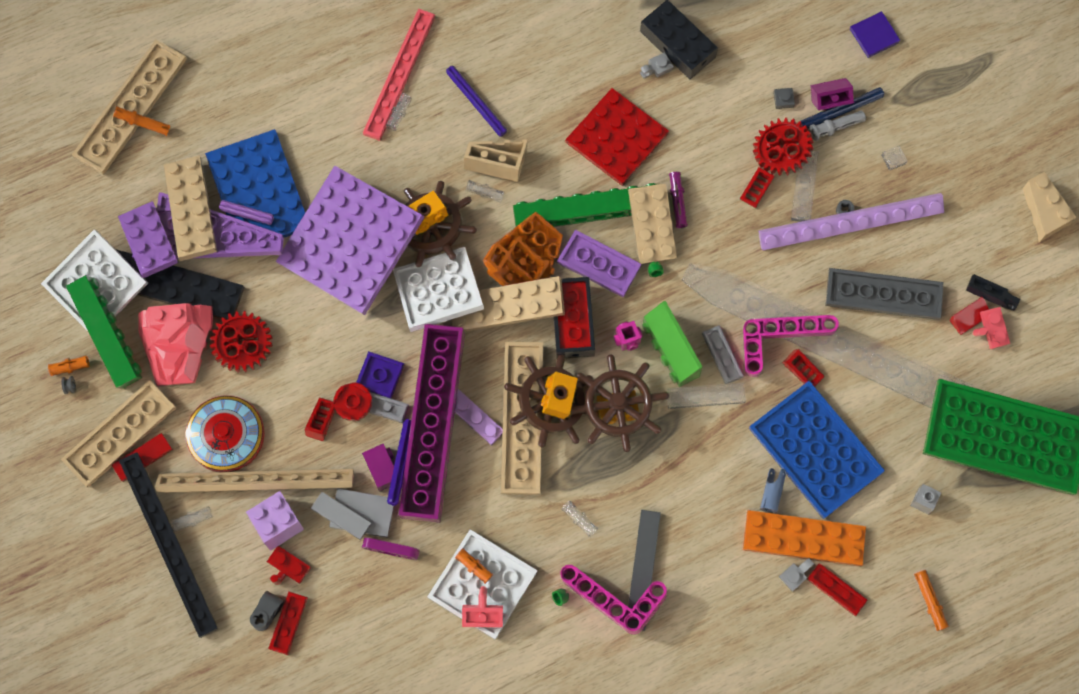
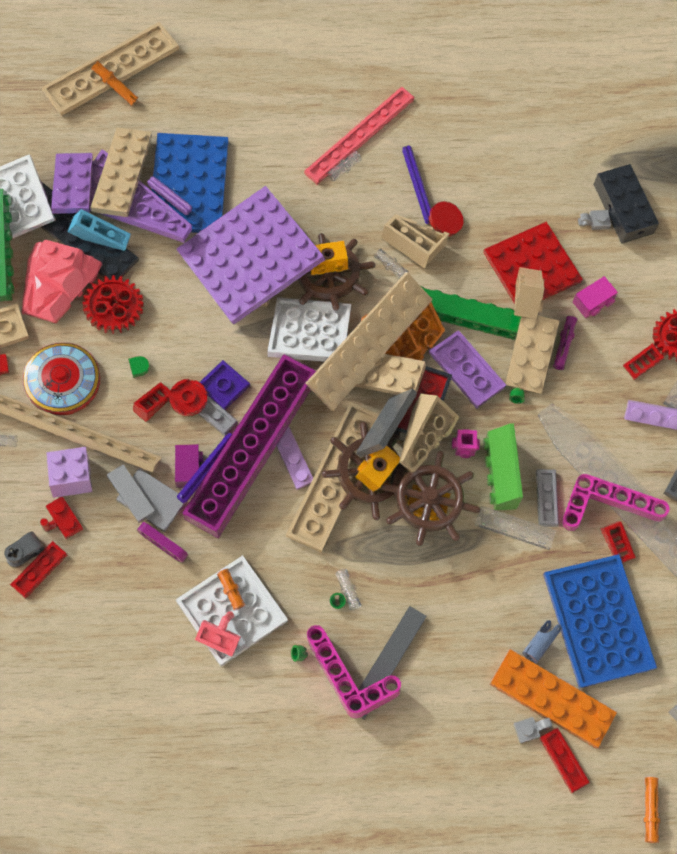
camera: 15 degrees right, 5 degrees down
none -> medium azure slope [68,209,131,251]
none -> green tile [128,356,150,378]
none -> tan plate [305,273,432,410]
none -> green hinge [329,592,346,609]
none -> dark grey tile [356,388,417,457]
none -> tan wedge [399,394,459,473]
none -> red tile [429,201,464,237]
none -> tan wedge [514,267,544,319]
none -> dark pink brick [572,276,618,319]

